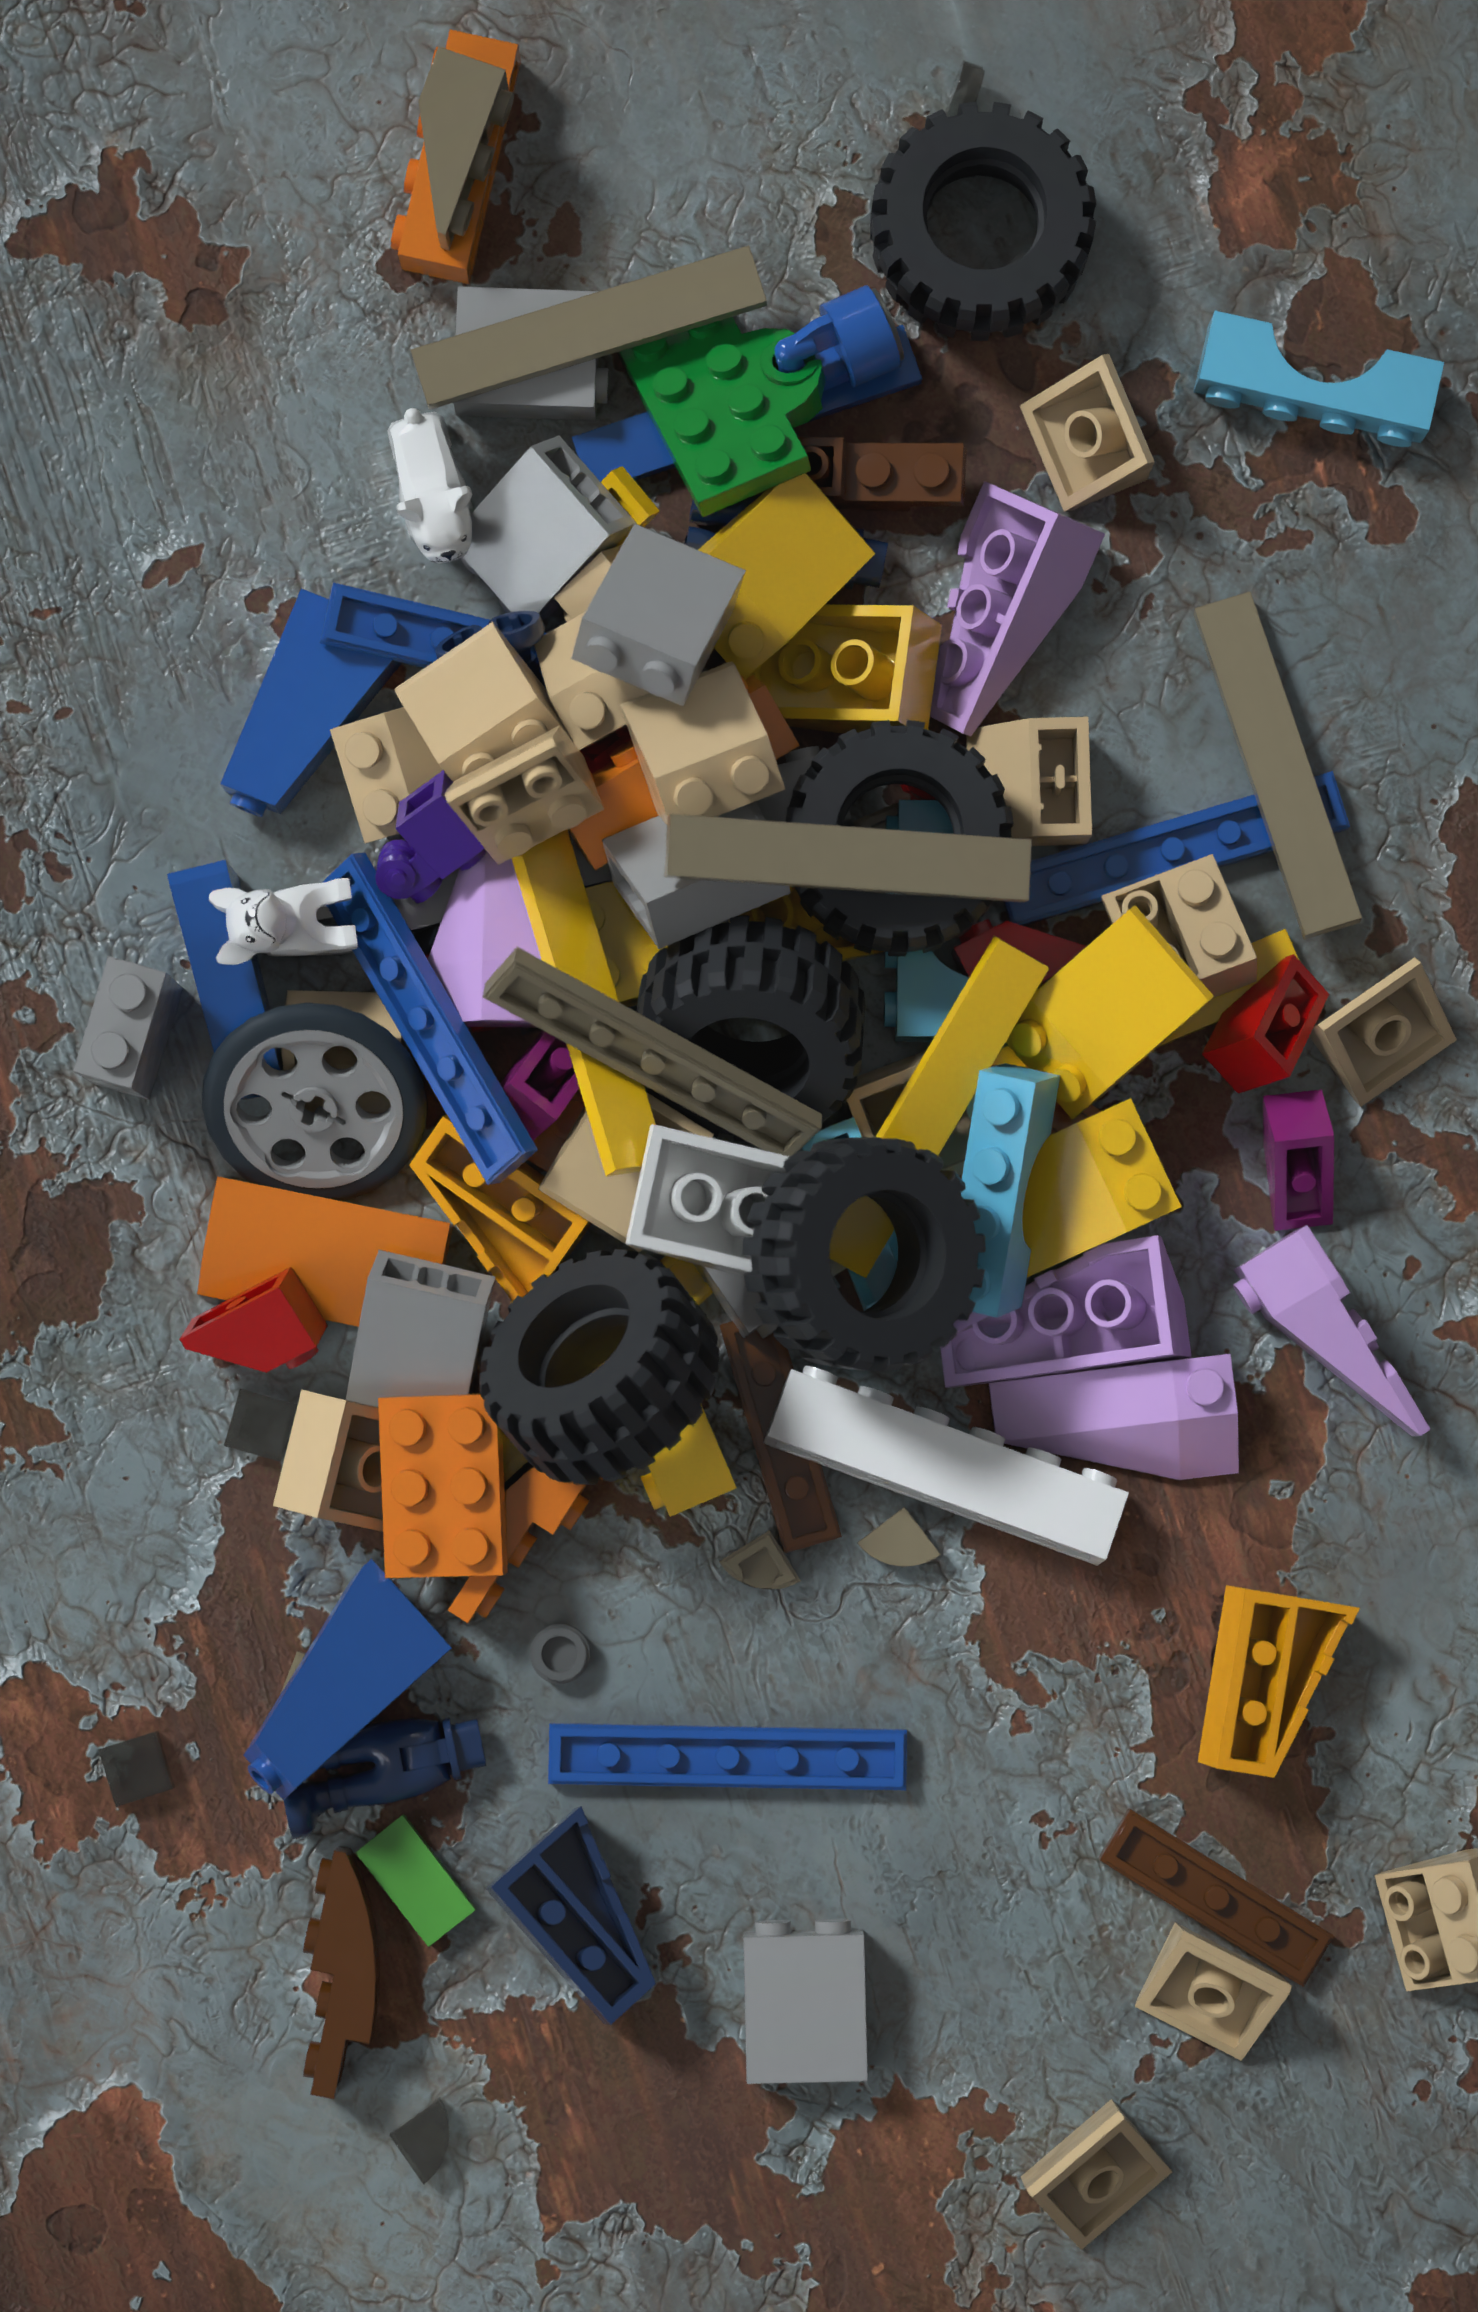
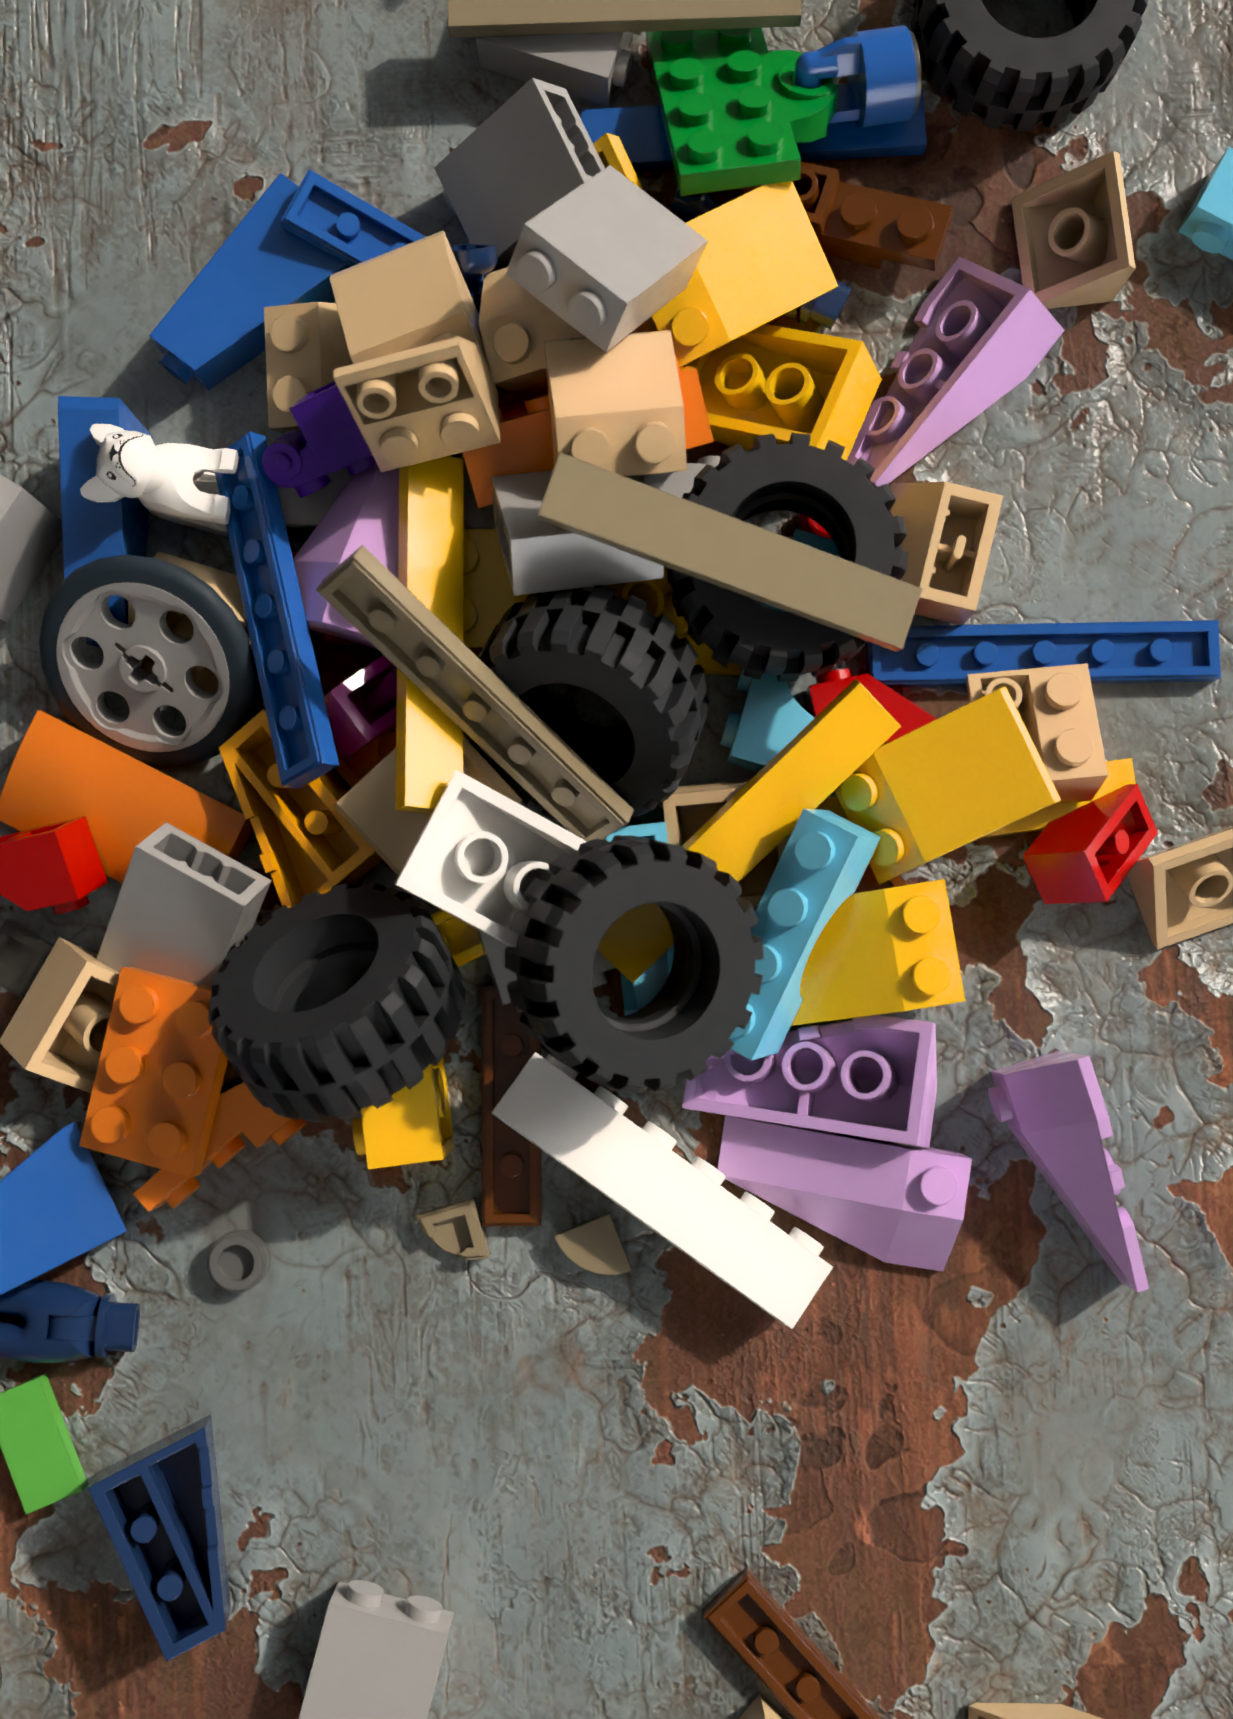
camera: 20 degrees right, 0 degrees up
white animal [388,408,474,564] -> none
blue tile [548,1723,907,1790] -> none
dark tan tile [1193,591,1362,940] -> none
light orange wedge [1198,1585,1360,1778] -> none
magenta slope [1263,1089,1334,1231] -> none

